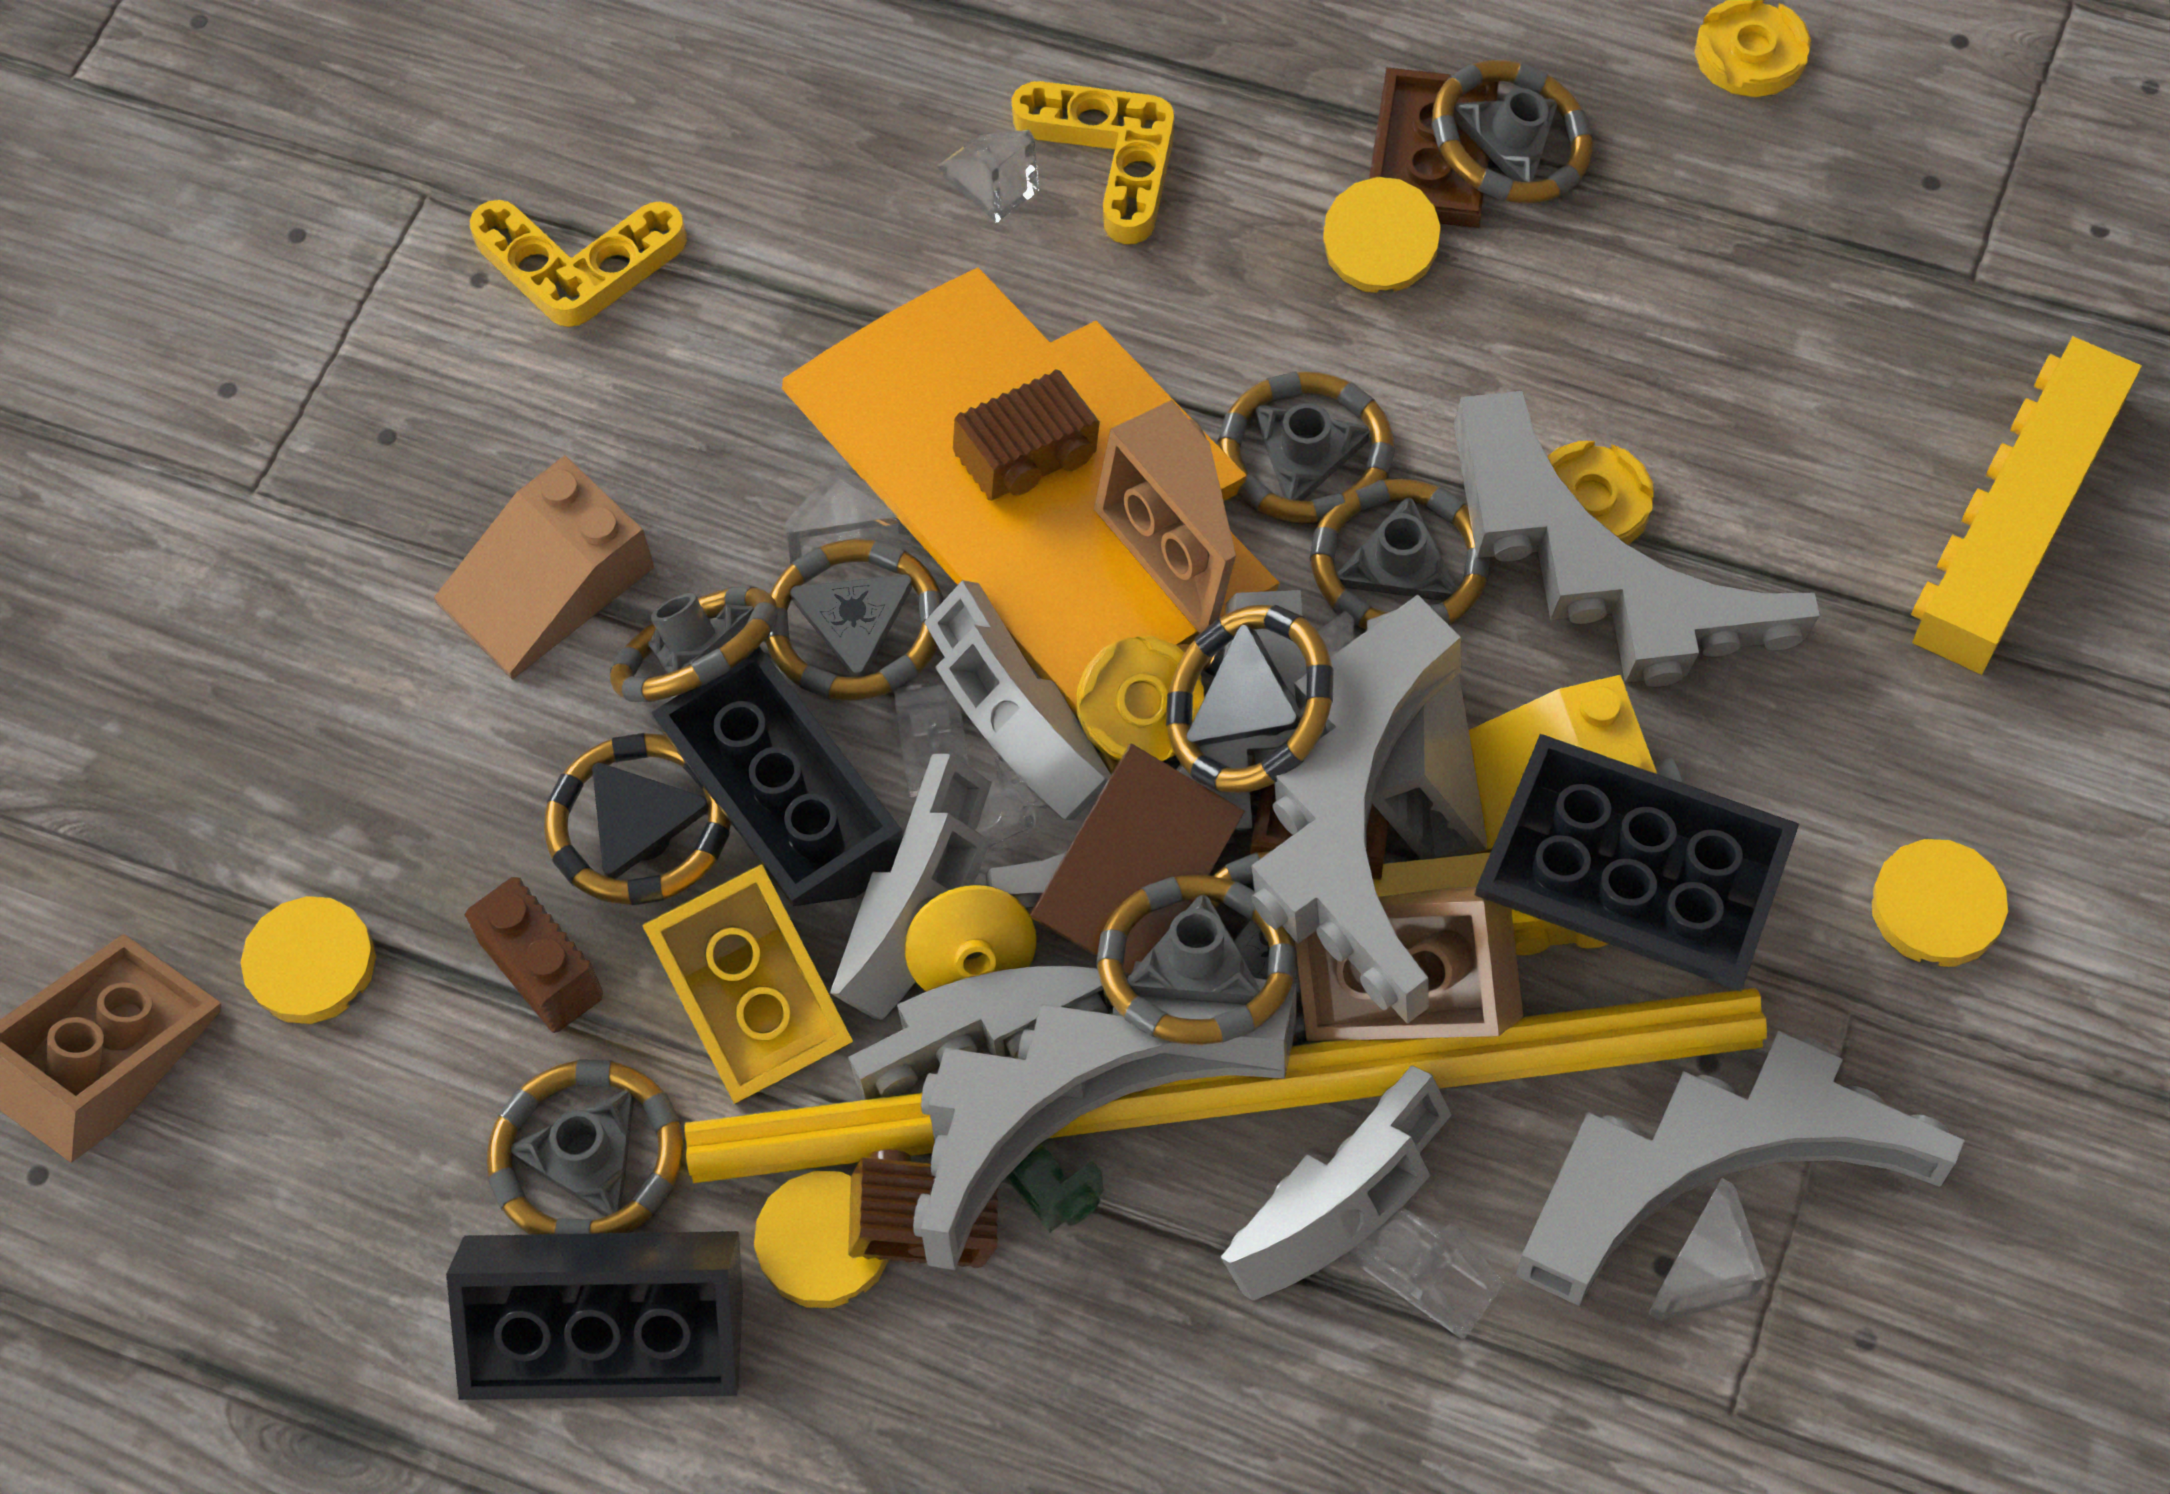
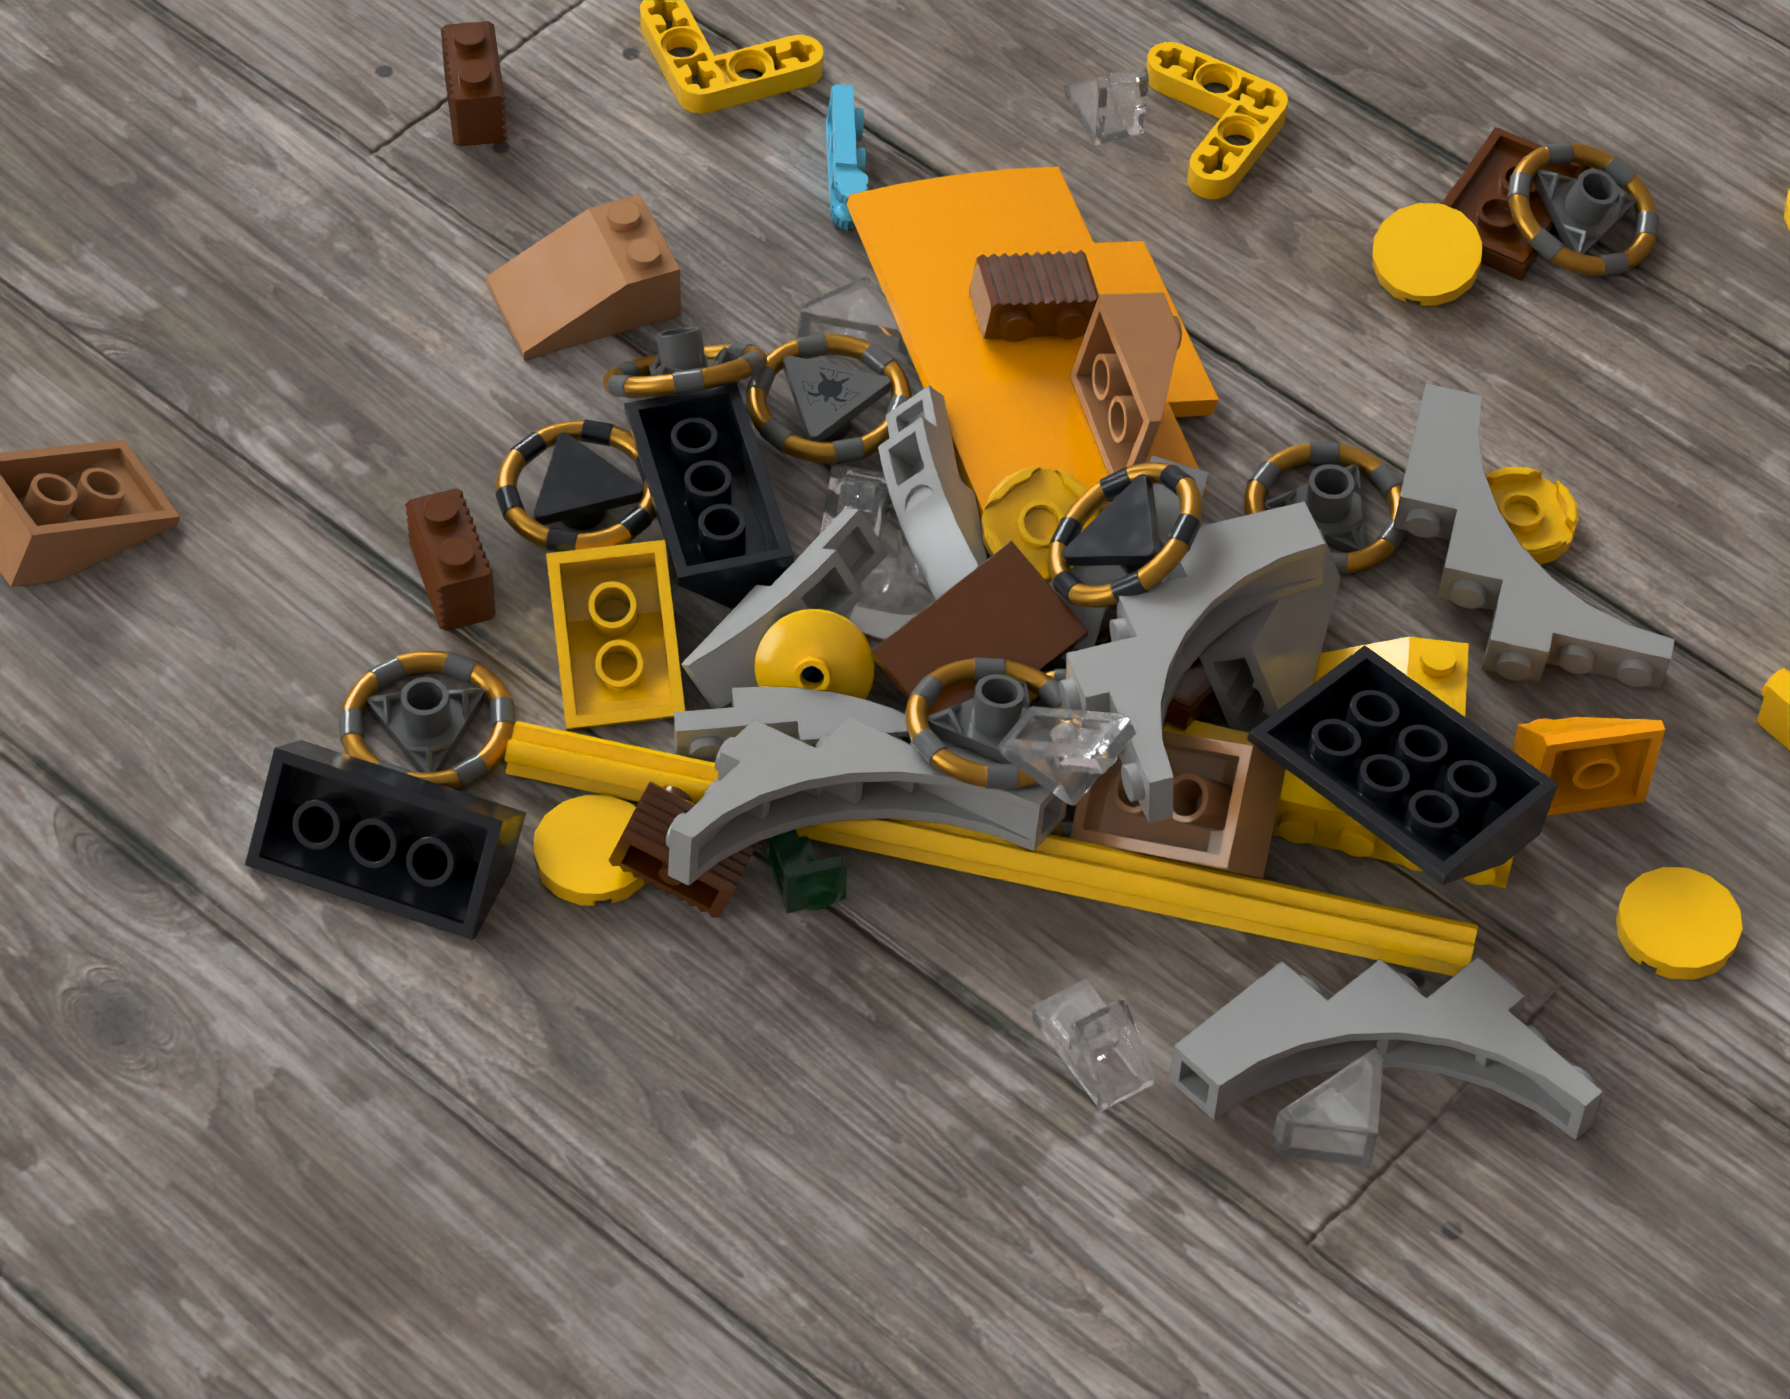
camera: 15 degrees right, 10 degrees down
yellow tile [240,896,376,1024] -> none
dark grey piece [1217,371,1395,523] -> none
light grey slope [1220,1065,1451,1301] -> none
none -> reddish brown brick [441,21,507,146]
none -> medium azure hinge [826,84,869,231]
none -> clear slope [998,706,1137,805]
none -> light orange slope [1512,717,1665,816]

